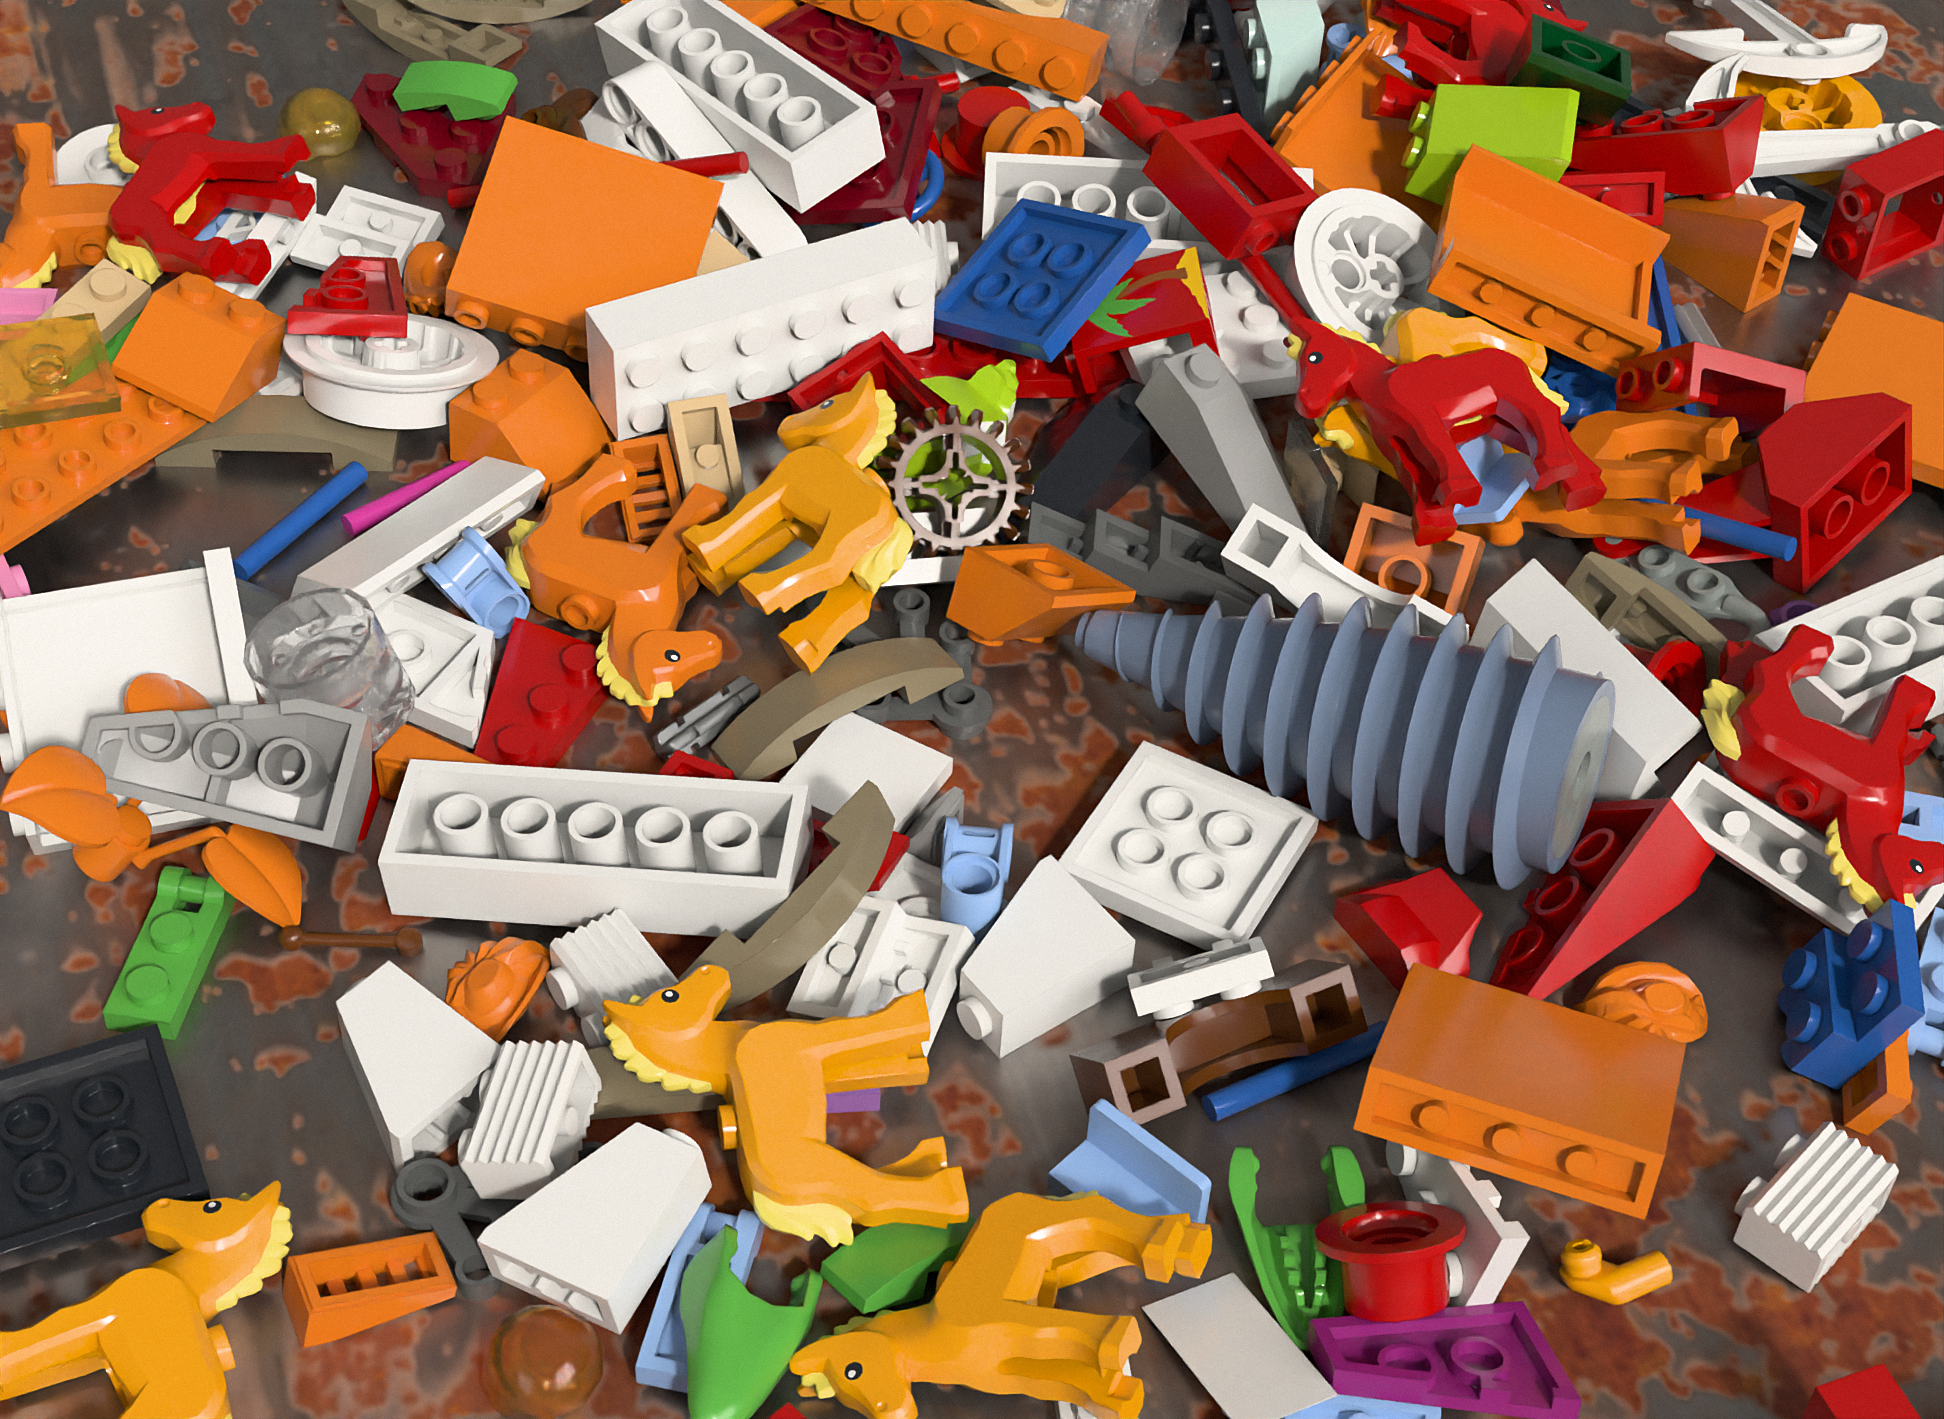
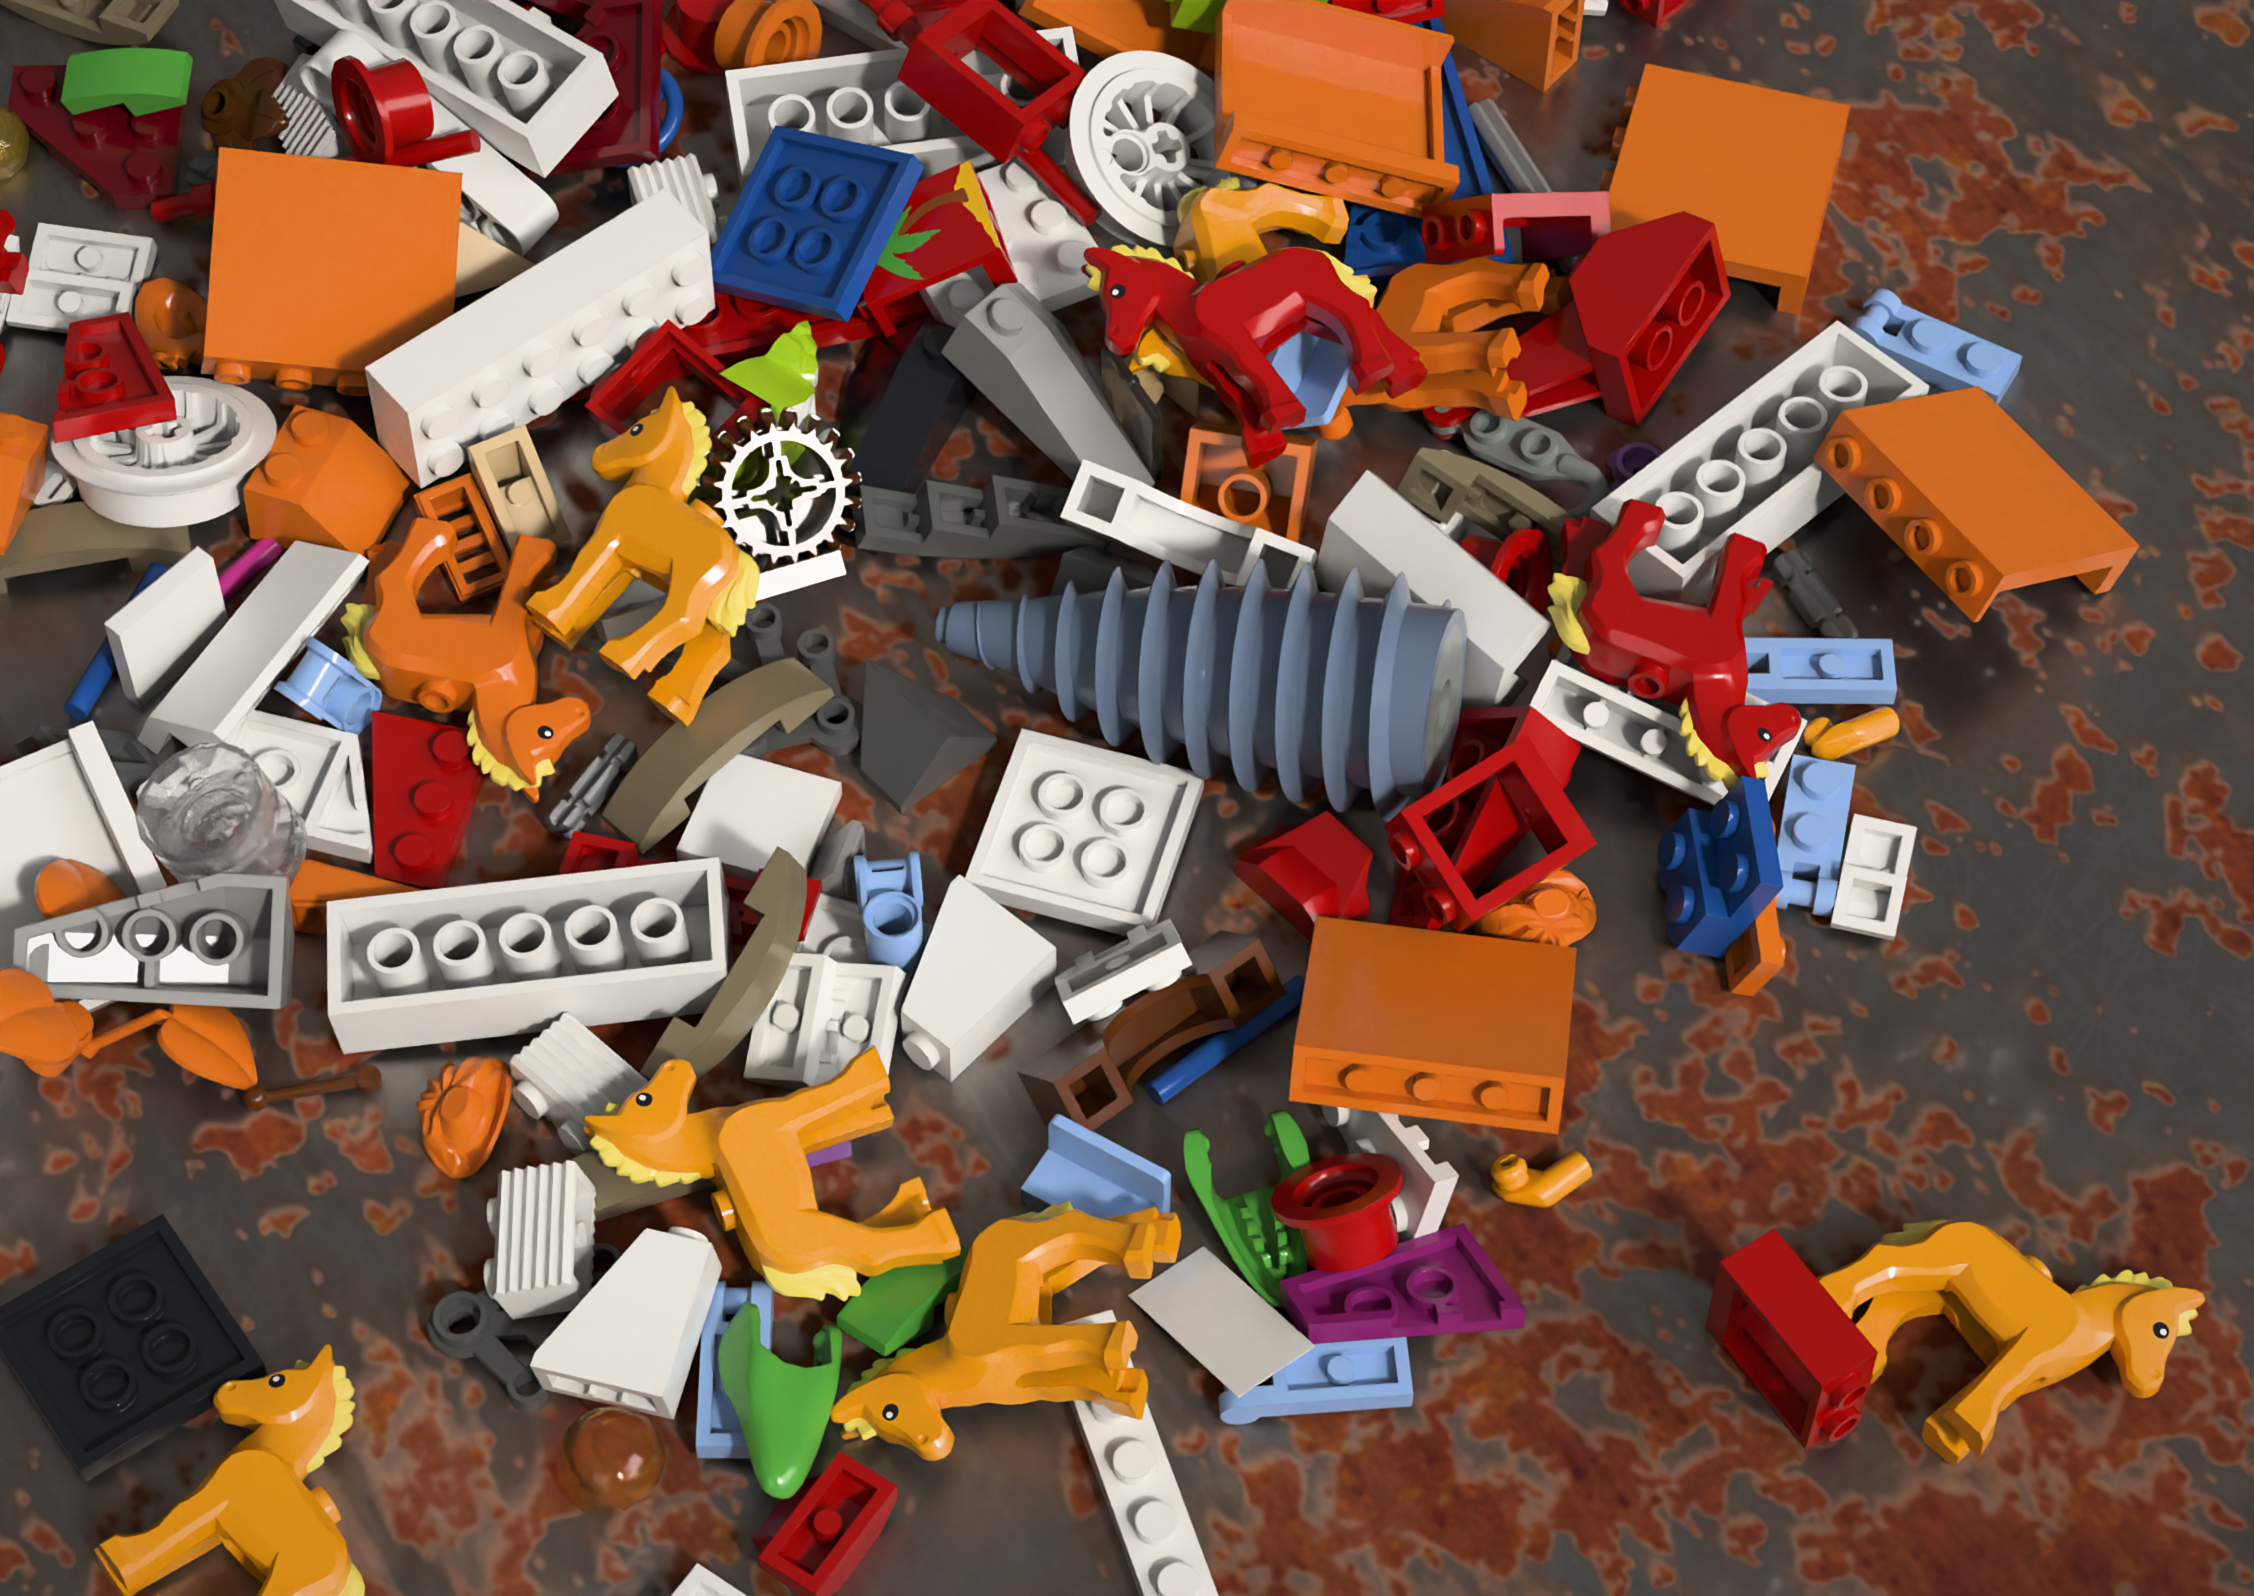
camera: 10 degrees left, 10 degrees up
bright green plate [103,865,236,1040] -> none
orange slope [283,1231,457,1348] -> none
white slope [336,961,502,1175] -> none
orange slope [946,543,1137,646] -> none
blue bar [1625,498,1797,561] -> none
white brick [1733,1121,1899,1293] -> none
none -> white tile [104,546,229,709]
none -> red piece [331,55,434,165]
none -> dark grey slope [860,659,997,814]
none -> red window [1384,734,1597,933]

